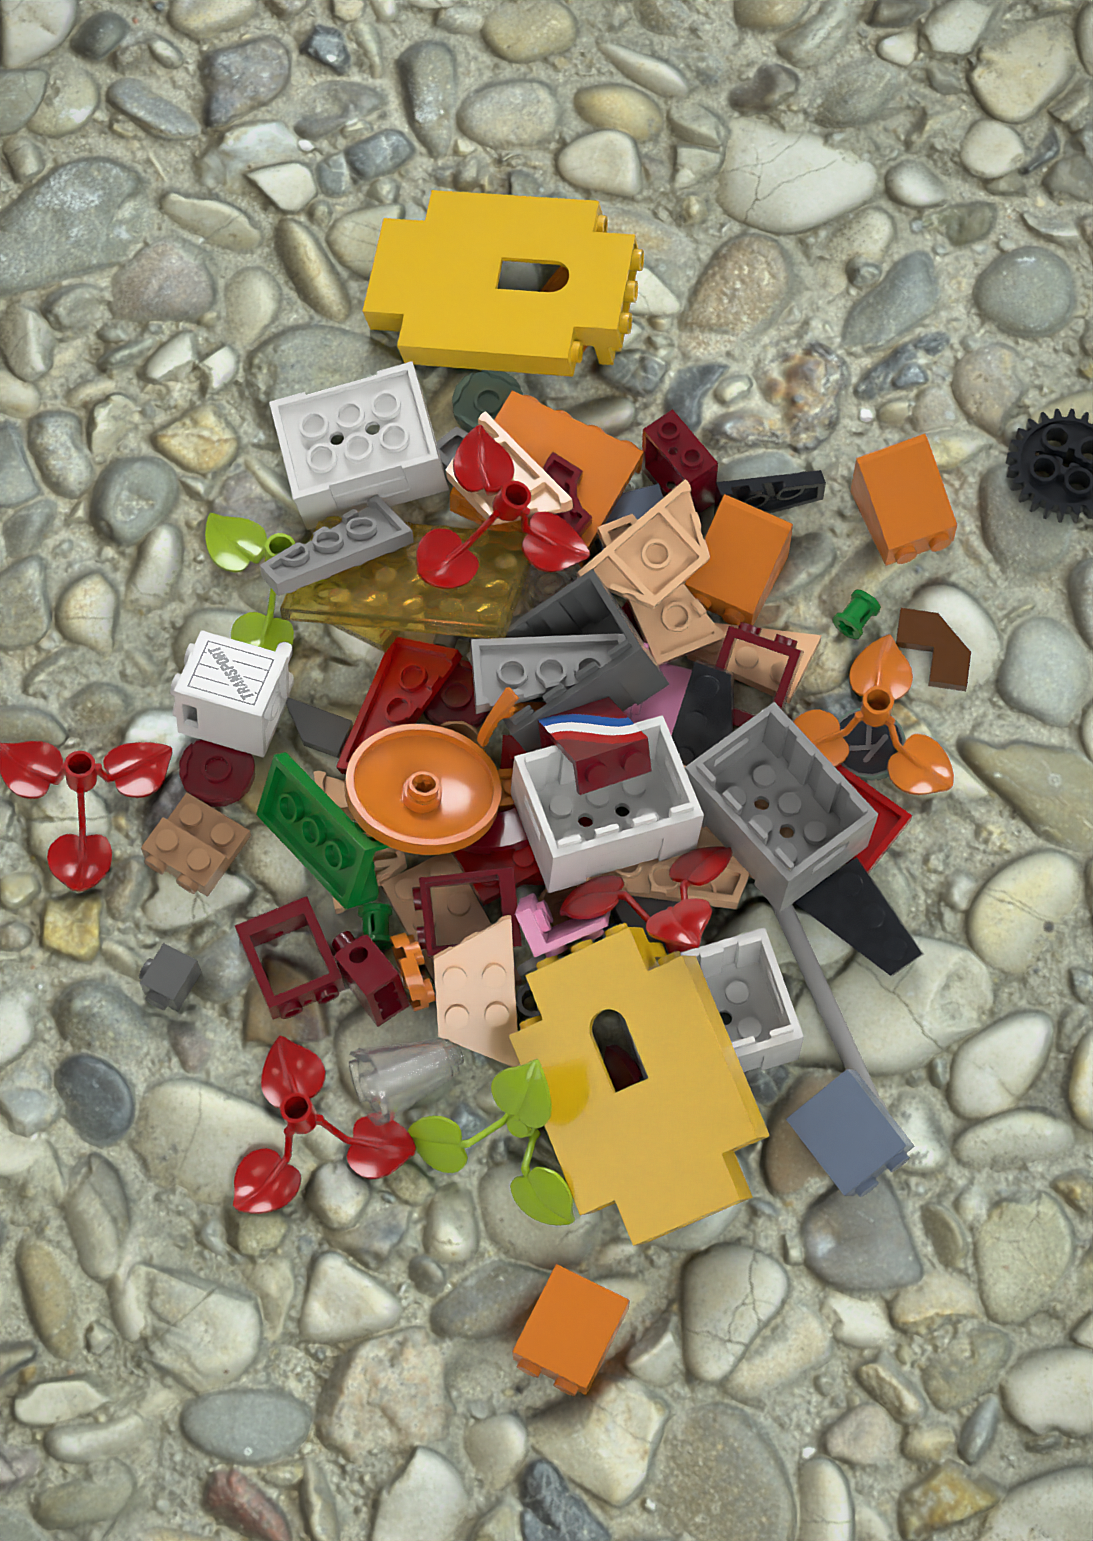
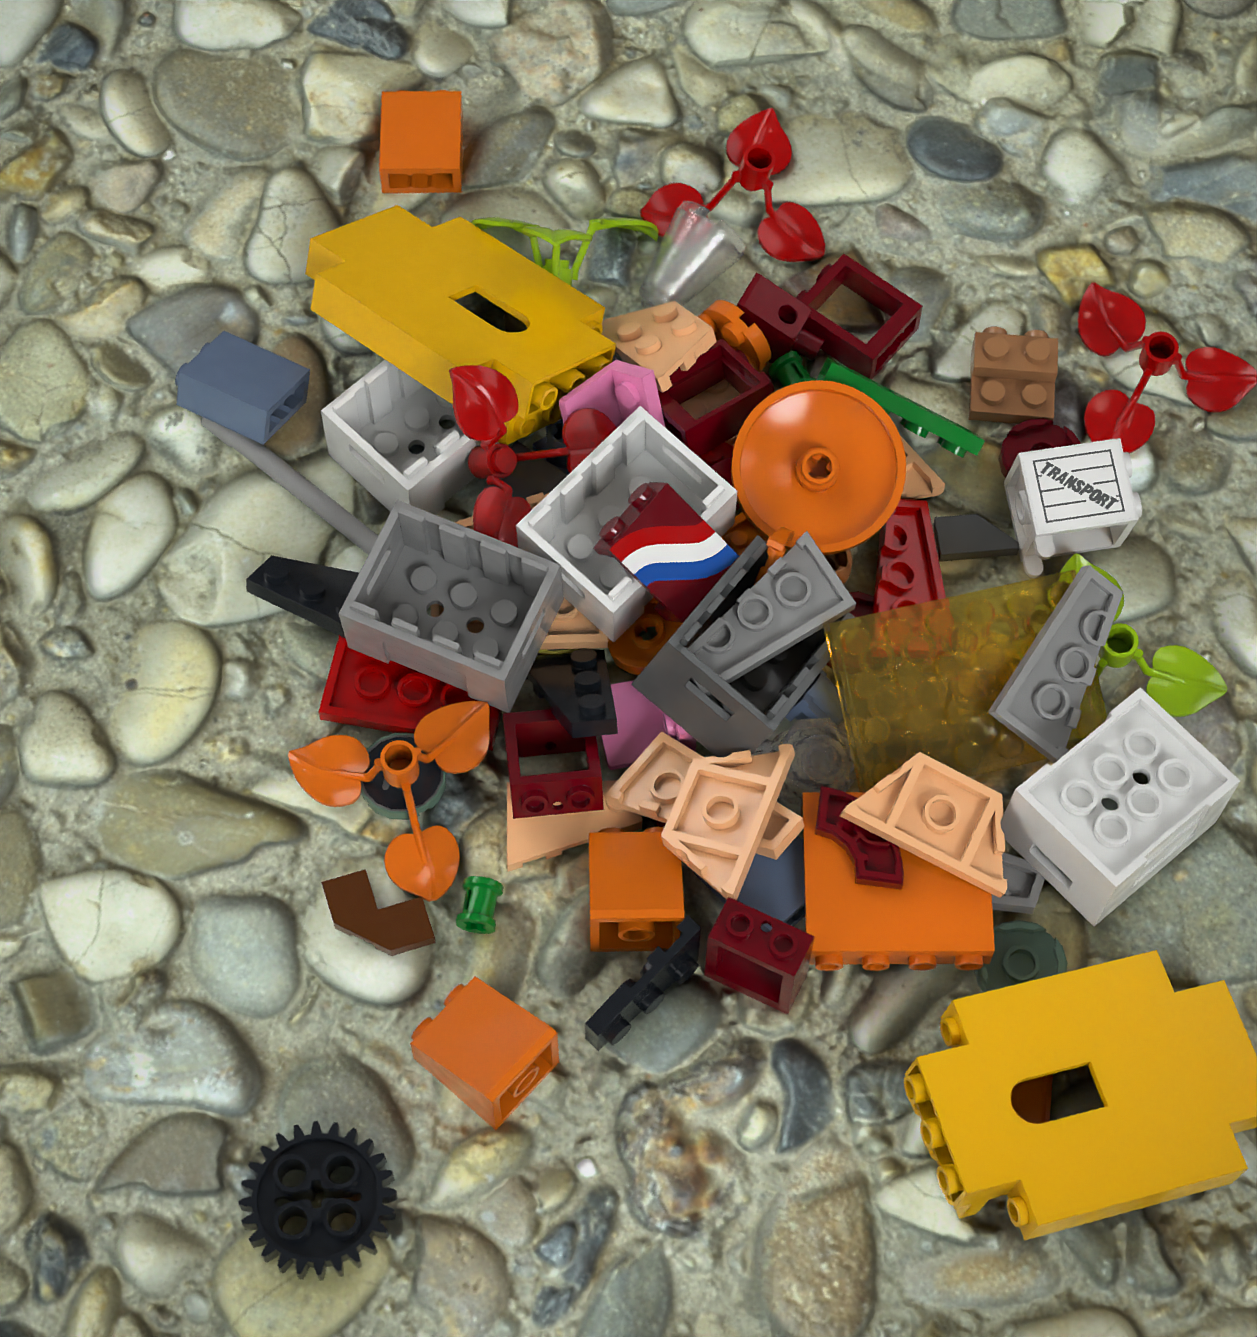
camera: 150 degrees right, 5 degrees down
dark grey brick [139,943,202,1011] -> none
red plant [416,425,590,589] -> none

